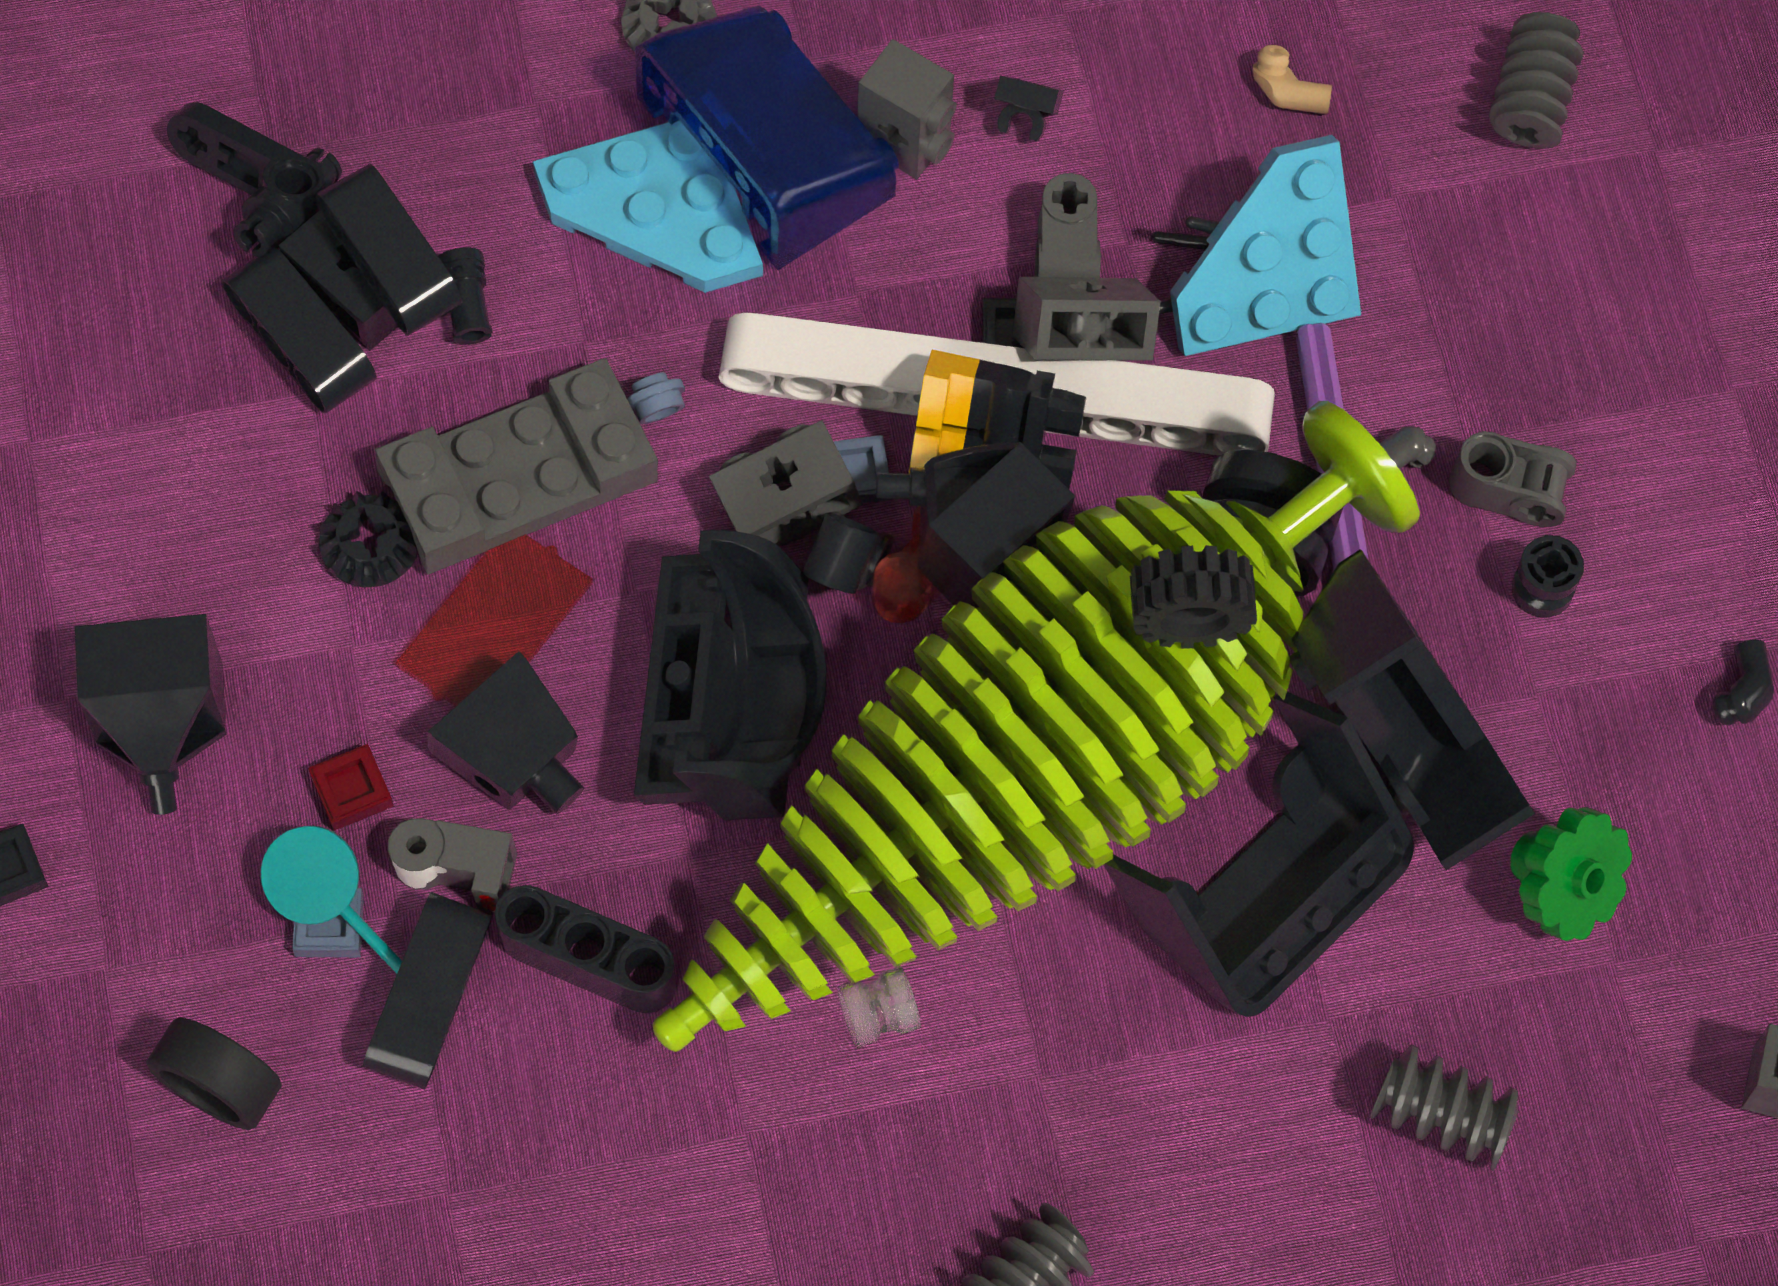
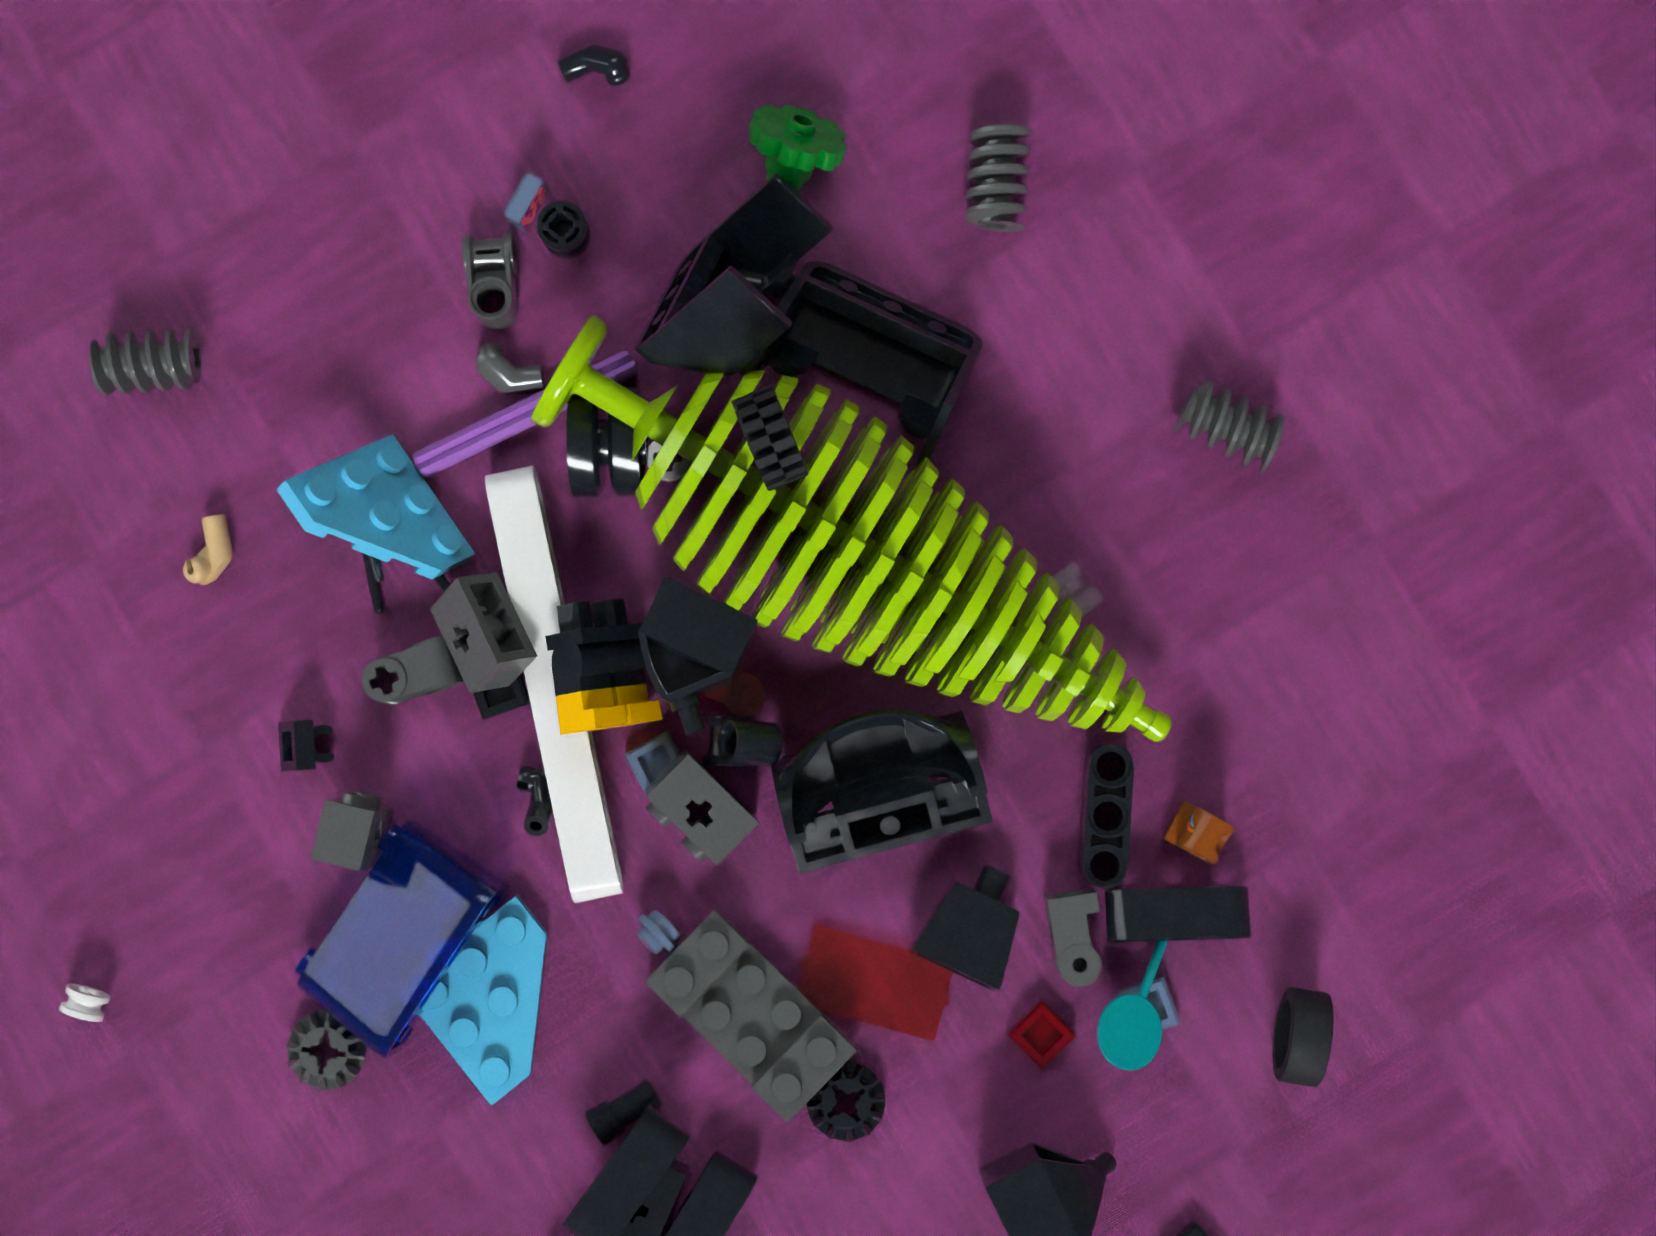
camera: 105 degrees left, 20 degrees up
none -> sand blue tile [504,173,549,234]
none -> black arm [516,765,553,836]
none -> dark orange leg [1161,799,1236,865]

